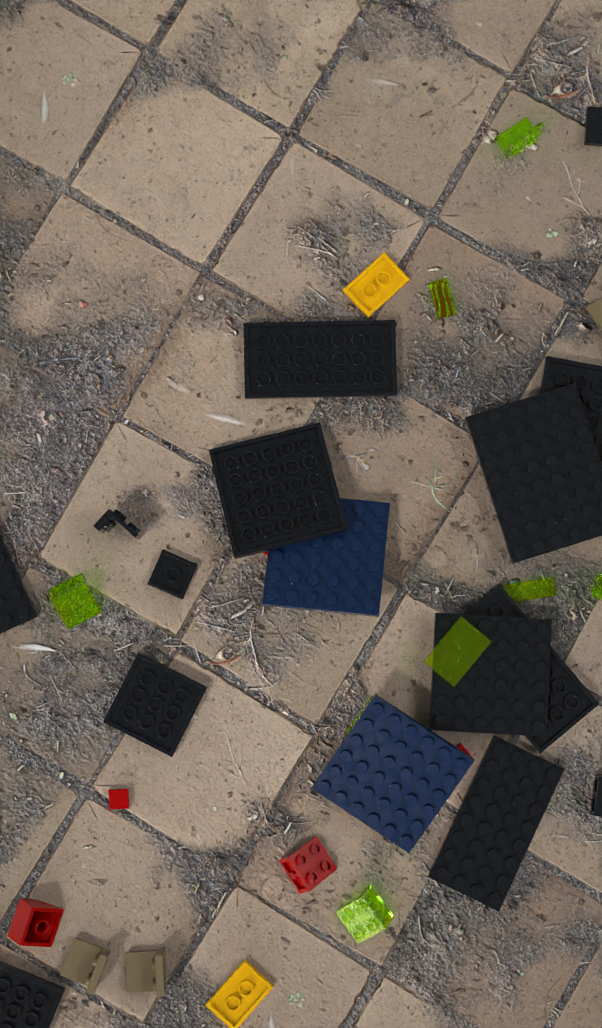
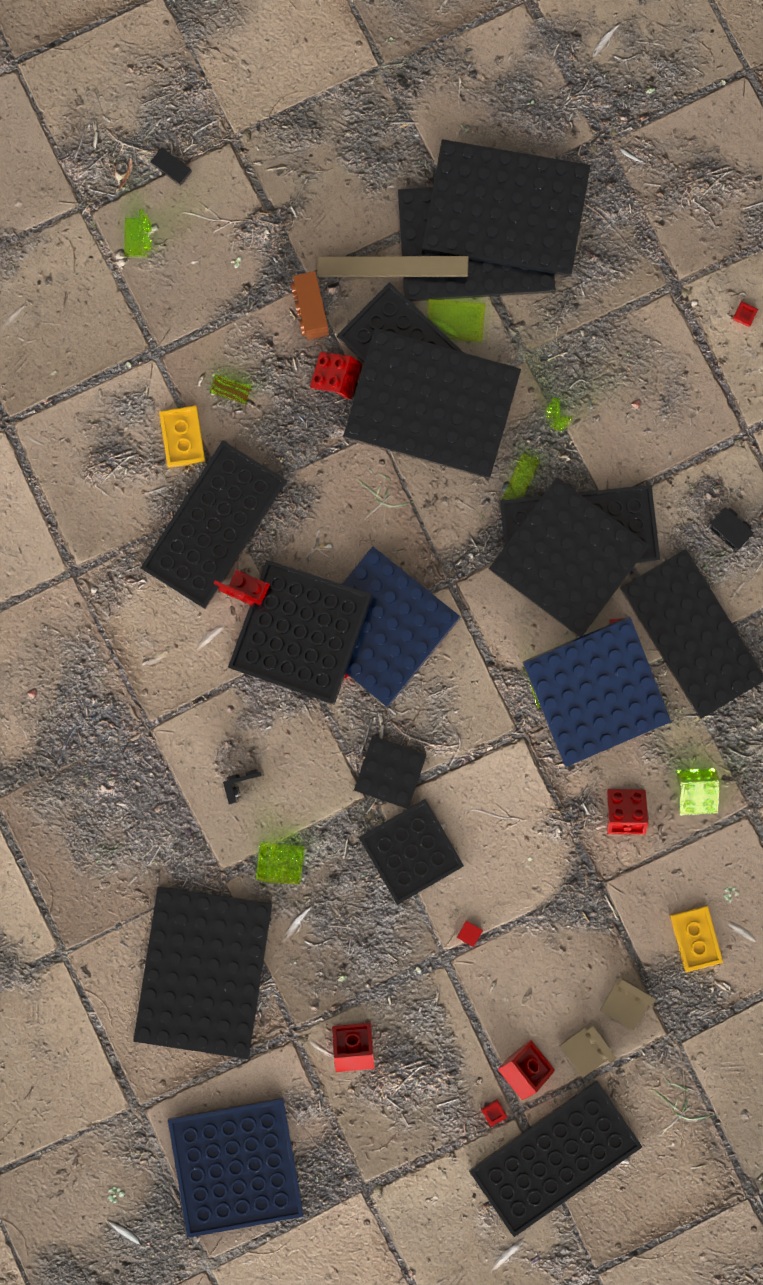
camera: 50 degrees left, 0 degrees up
black tile [148,549,198,600] -> none
clear neon green tile [423,616,491,687] -> none
none -> red bracket [213,570,270,606]
none -> dark orange brick [290,271,329,341]
none -> red bracket [310,352,362,400]
none -> black plate [354,736,427,809]

